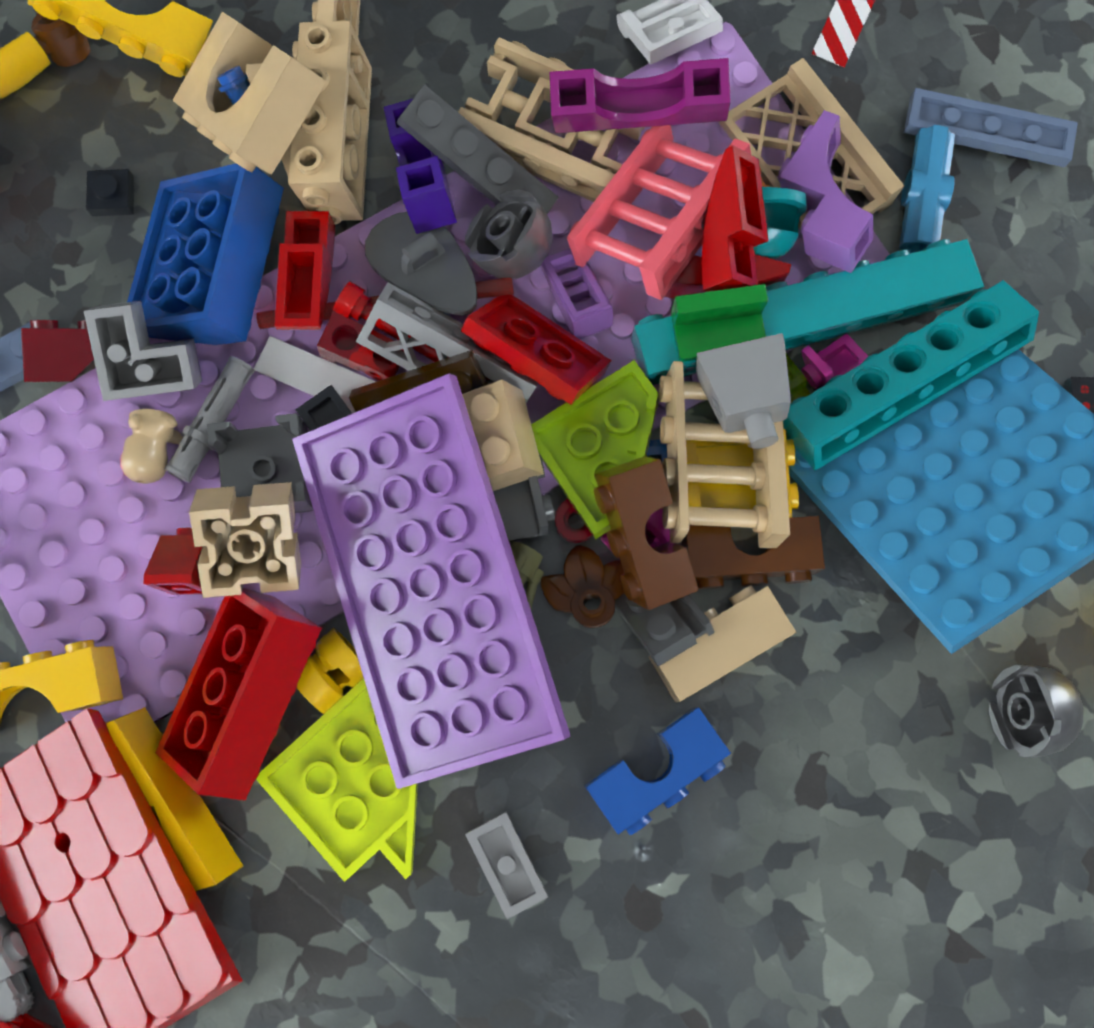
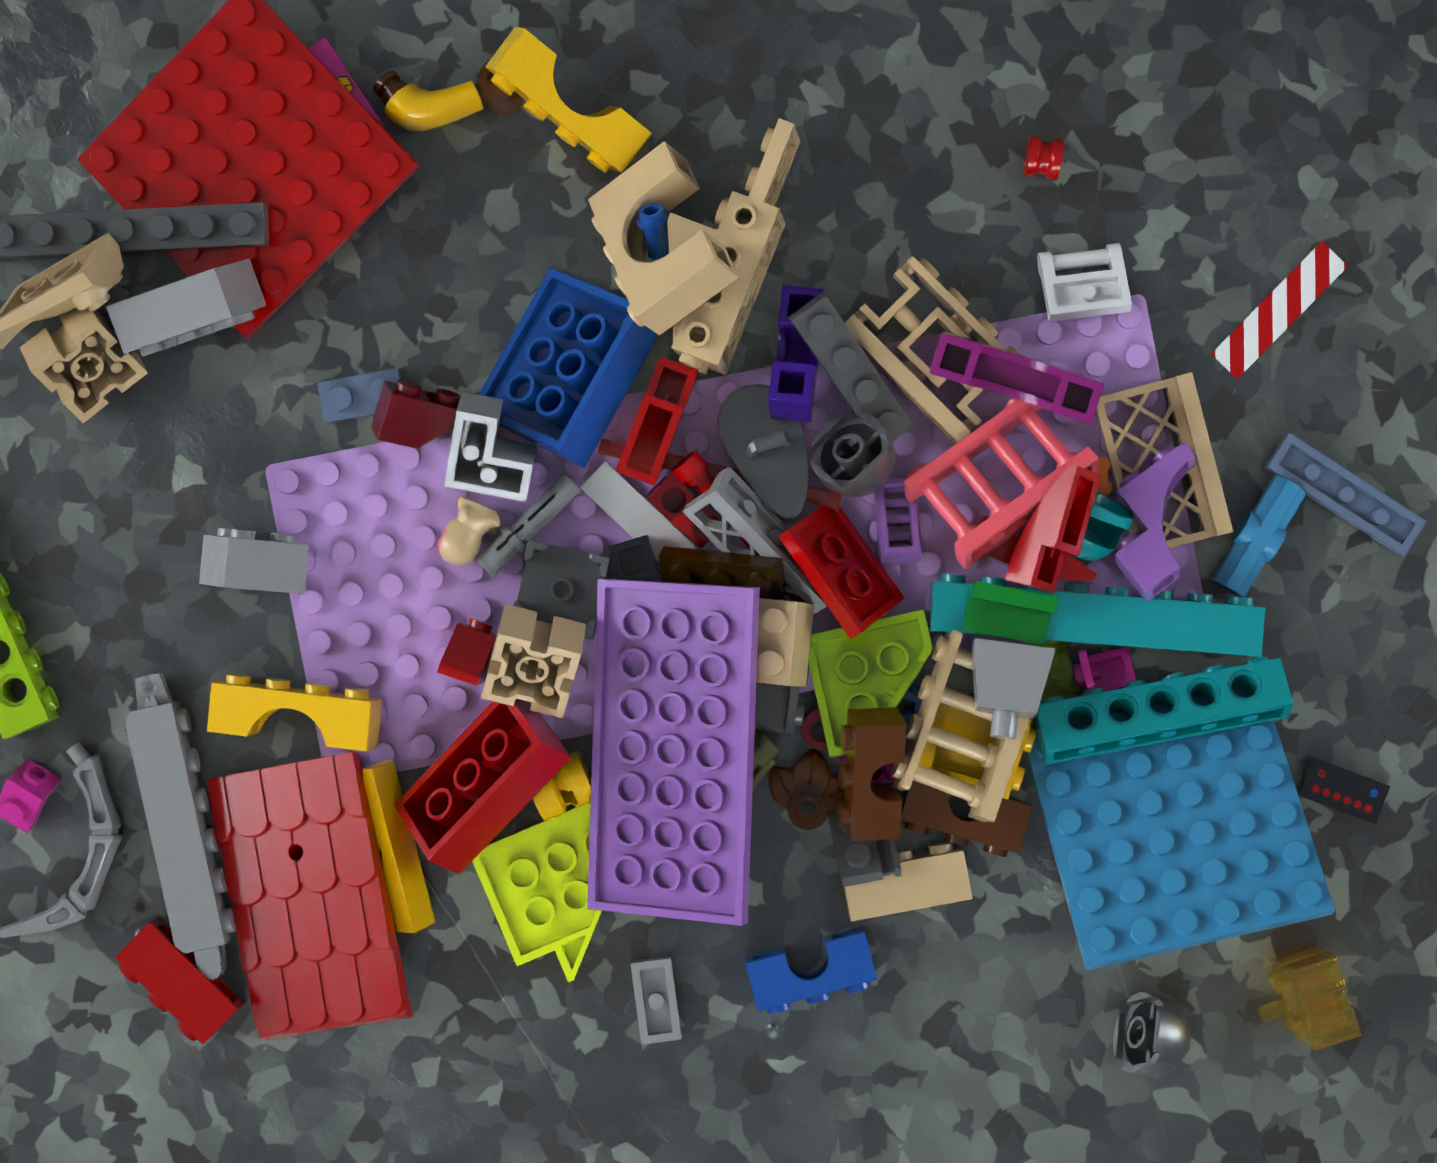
camera: 25 degrees right, 10 degrees up
black plate [86,169,134,217] -> none

